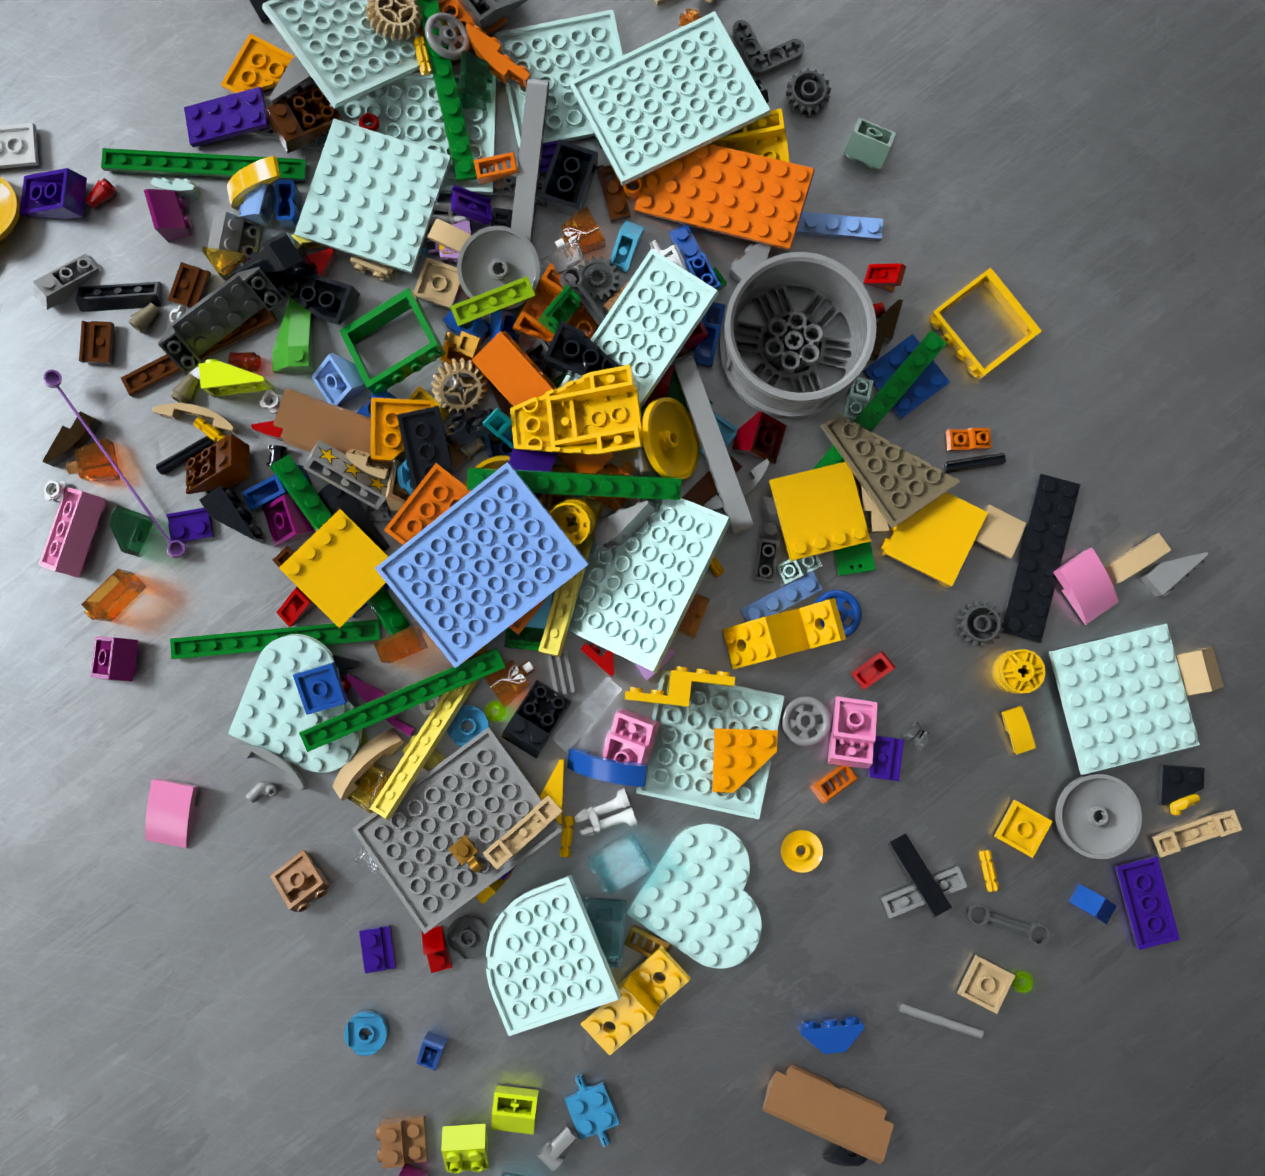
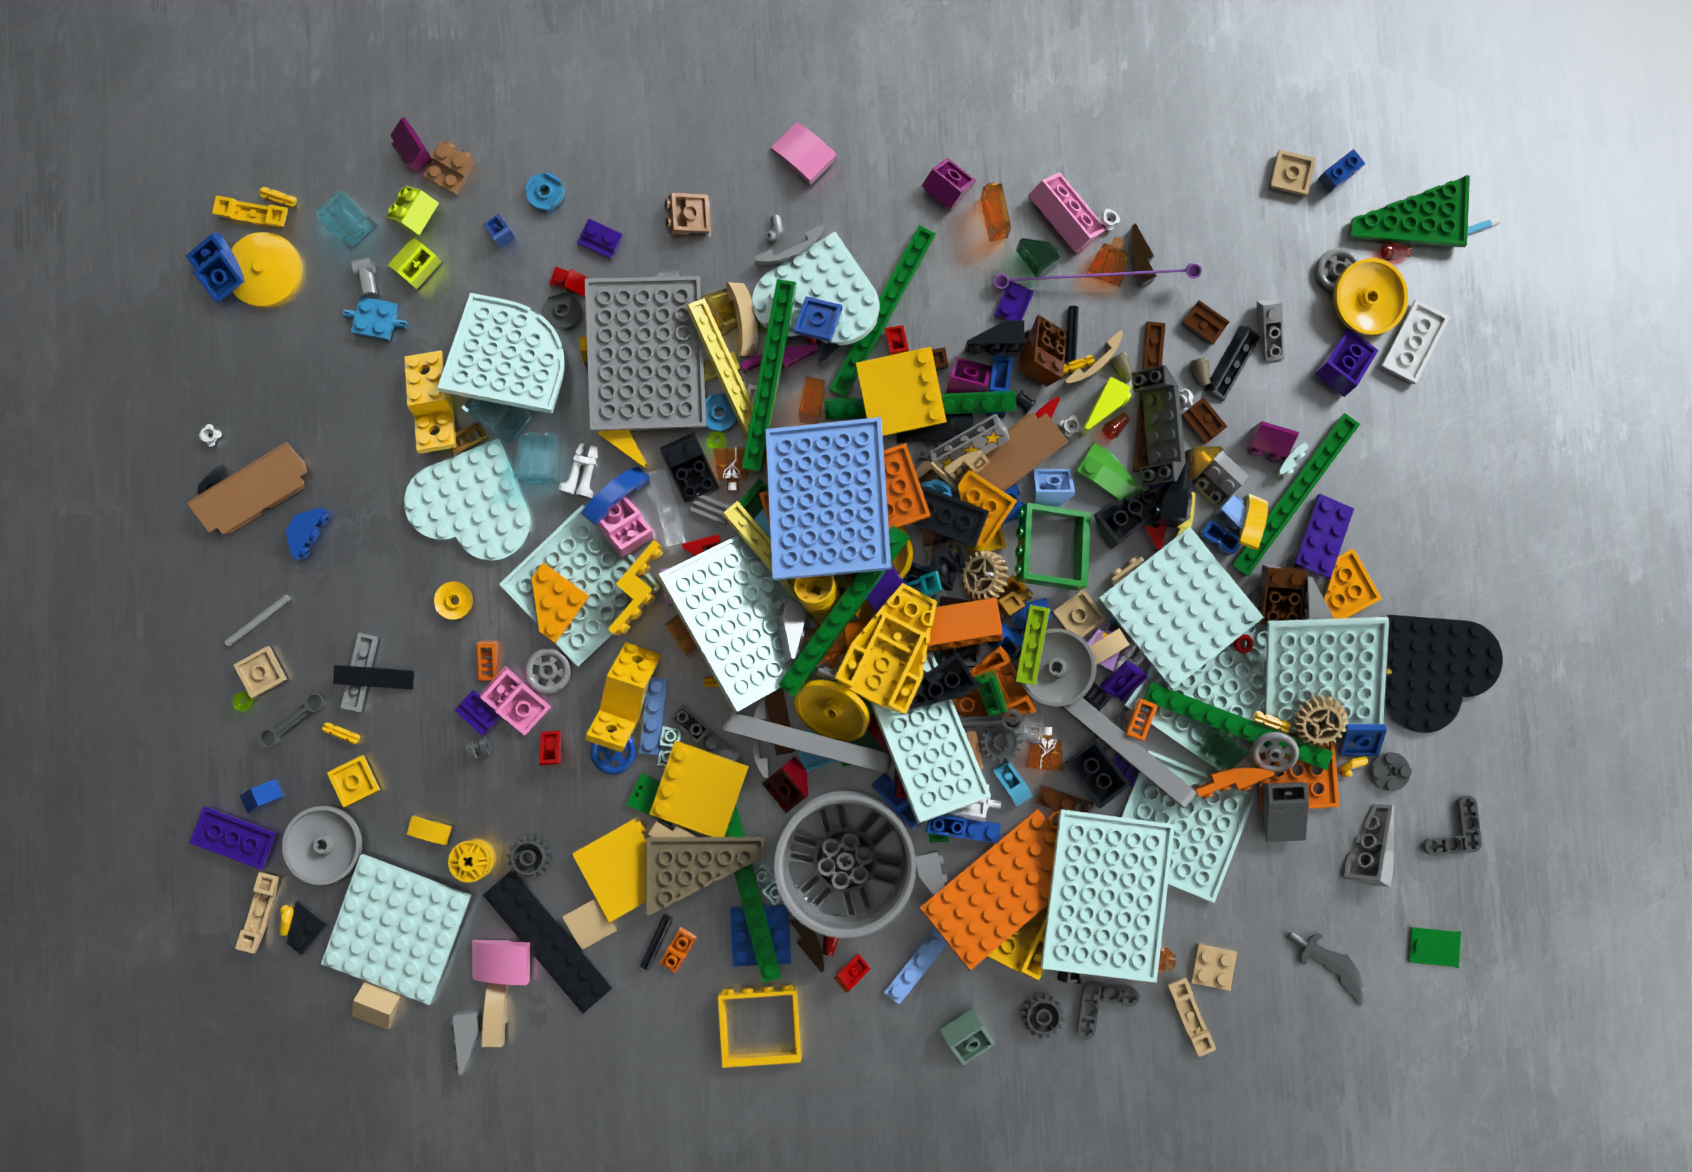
camera: 130 degrees right, 0 degrees up
red cone [85,178,116,209] -> none
pearl gold plate [448,835,484,873] -> none
tan slope [483,795,563,870] -> none
yellow axle [559,816,575,858] -> none

